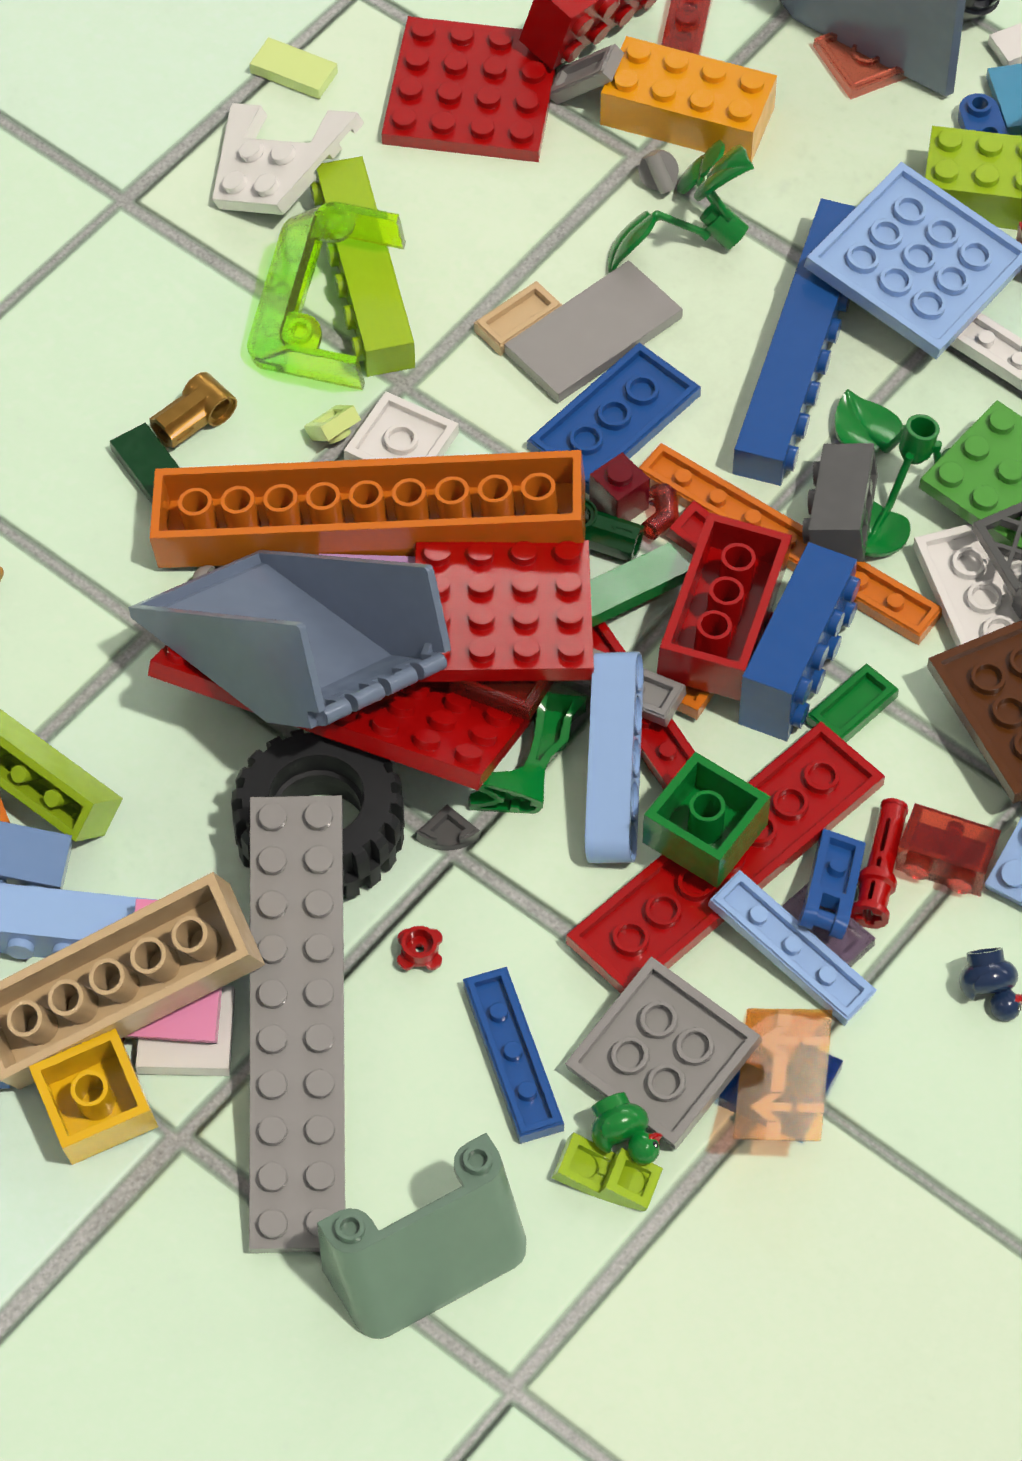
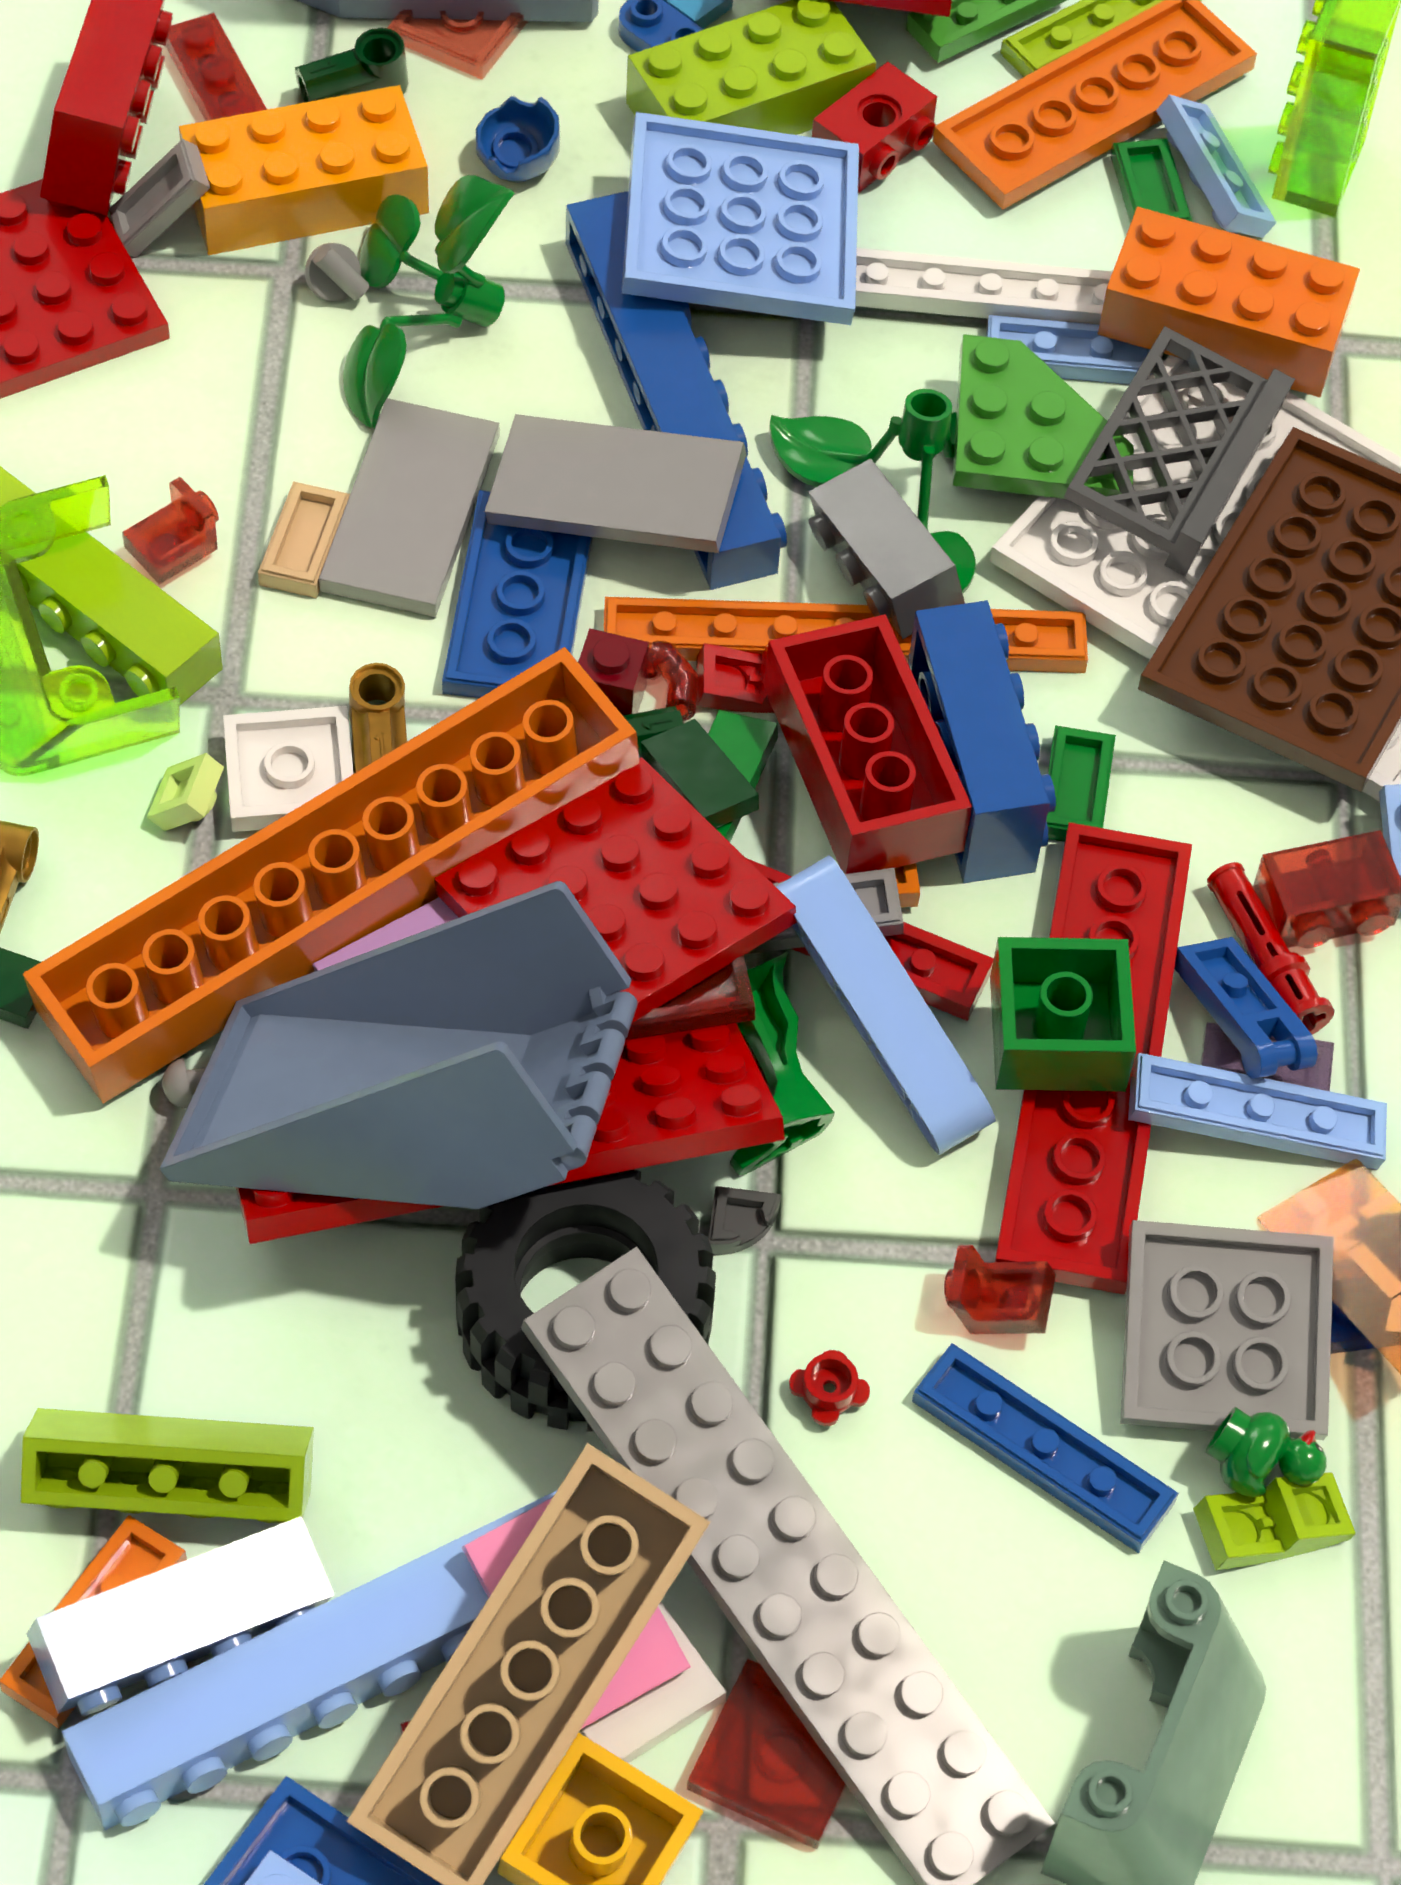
camera: 40 degrees left, 0 degrees up
none -> clear red bracket [122,477,219,585]
none -> dark green piece [295,28,409,103]
none -> pearl gold piece [349,663,407,773]
none -> blue hair [475,96,560,182]
none -> light grey tile [485,414,747,553]
none -> dark green tile [641,719,759,828]
none -> clear red tile [687,1658,847,1850]
none -> clear red bracket [944,1245,1056,1334]

